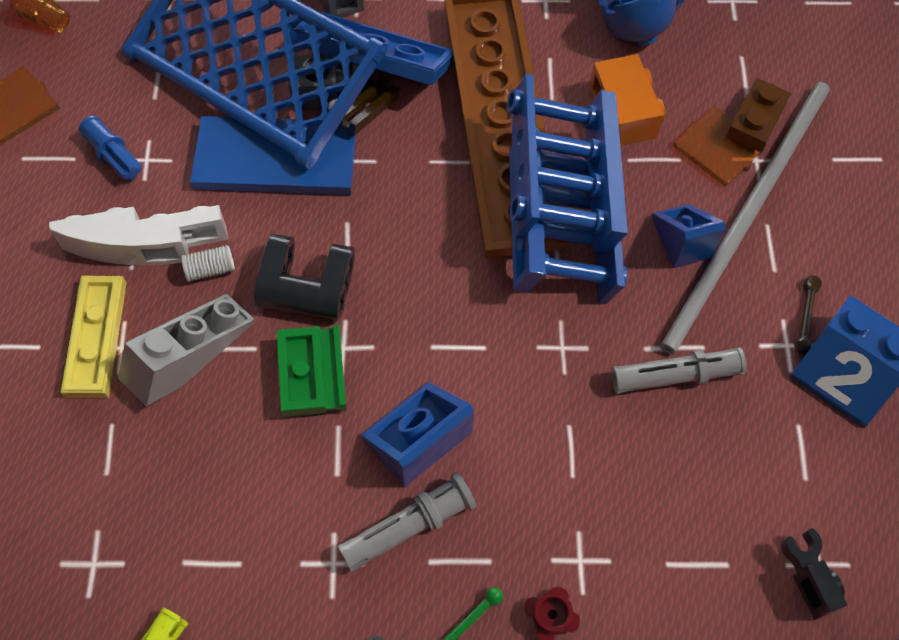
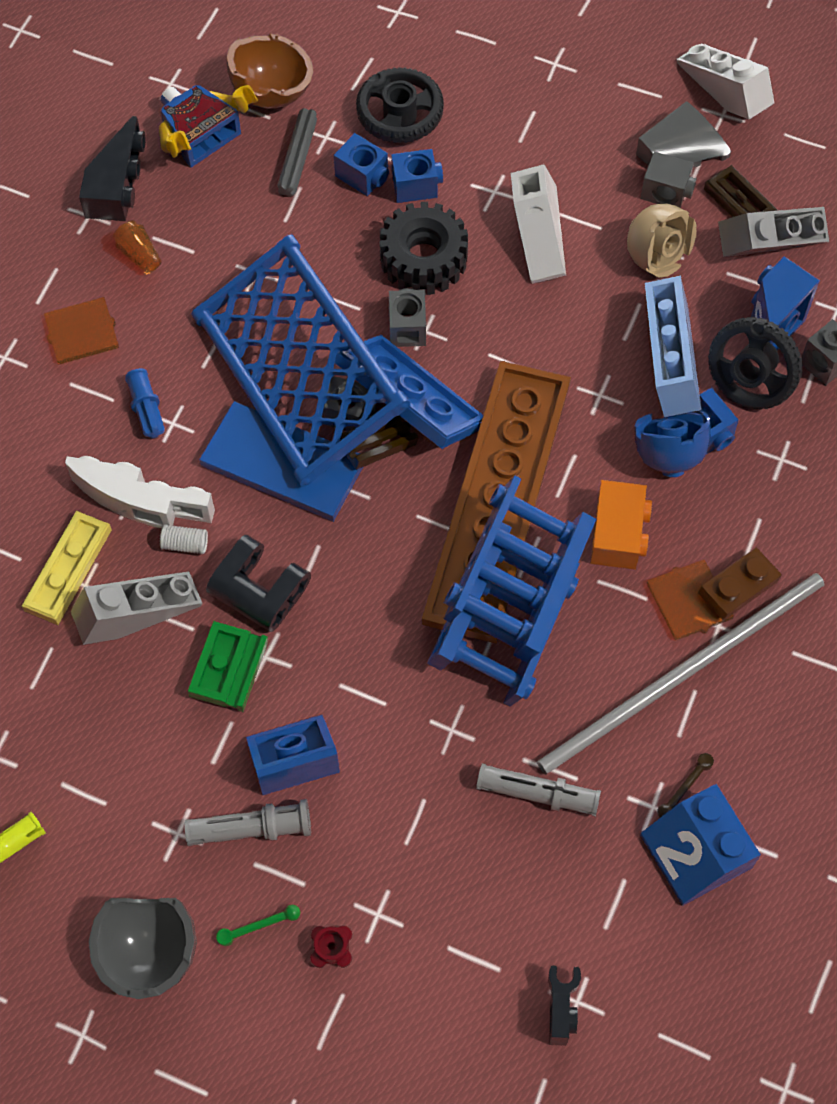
camera: 25 degrees right, 0 degrees up
blue slope [652,204,726,268] -> none

